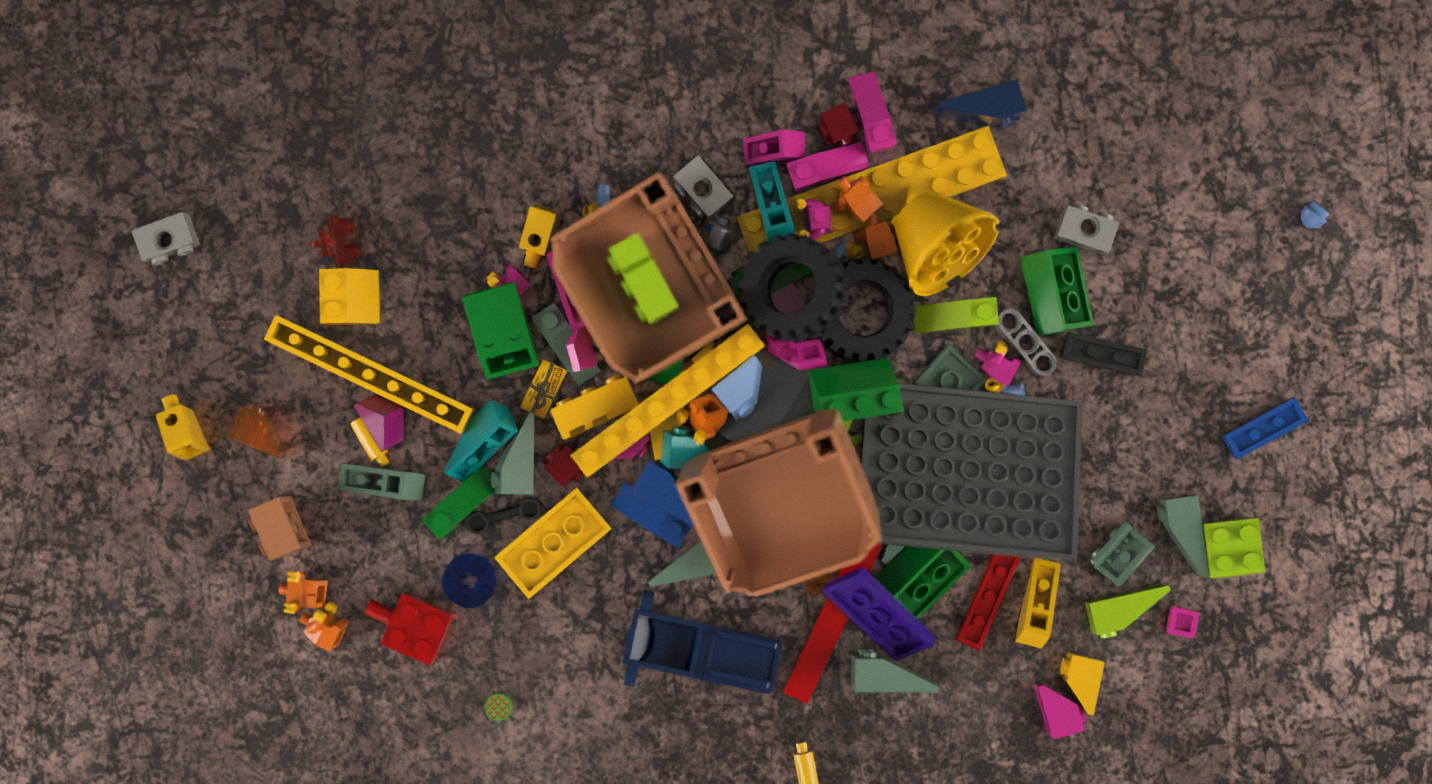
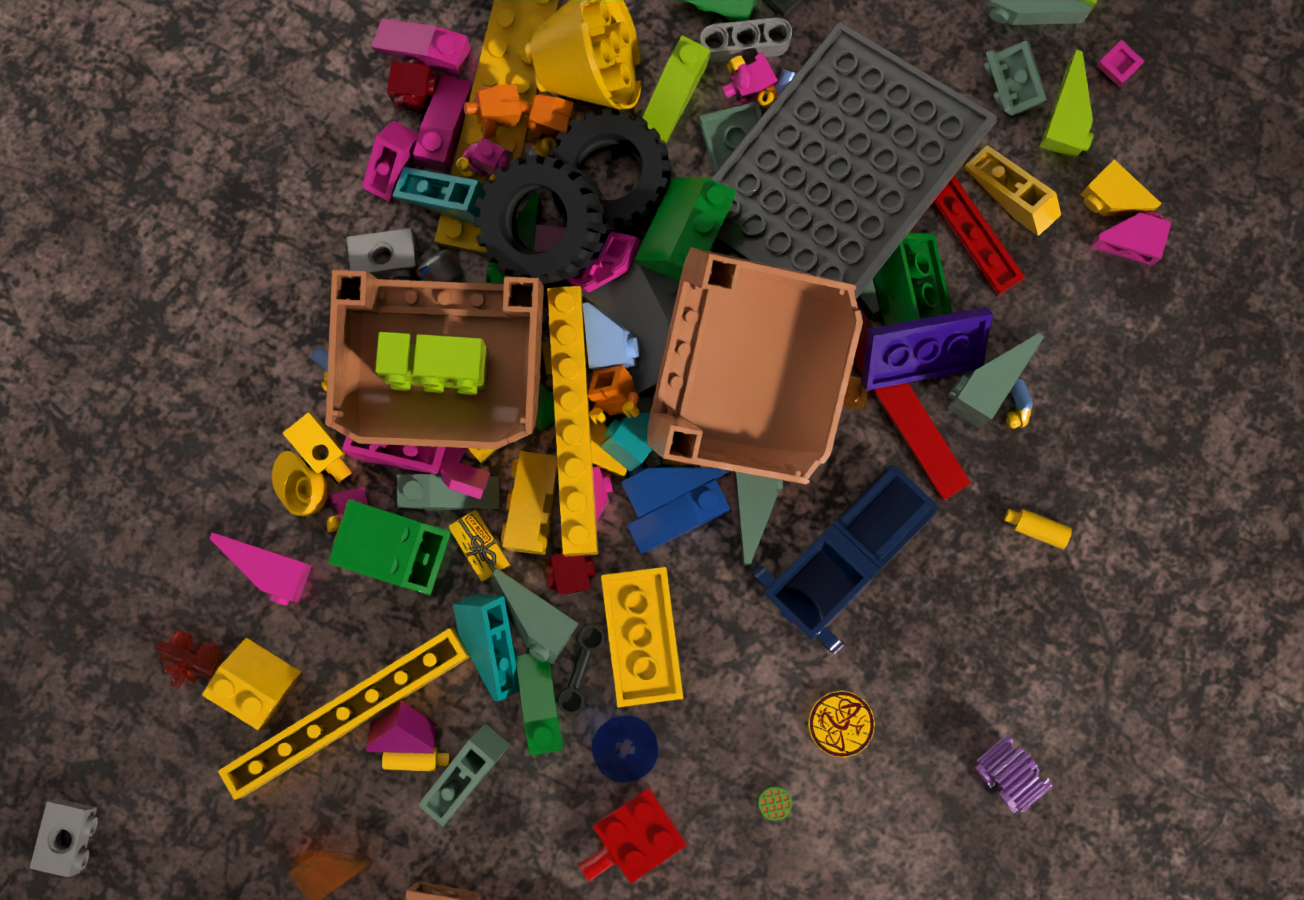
camera: 55 degrees left, 5 degrees down
none -> dark pink slope [210,533,312,606]
none -> yellow cap [272,451,328,516]
none -> tile [808,690,875,758]
none -> arm [1006,379,1033,429]

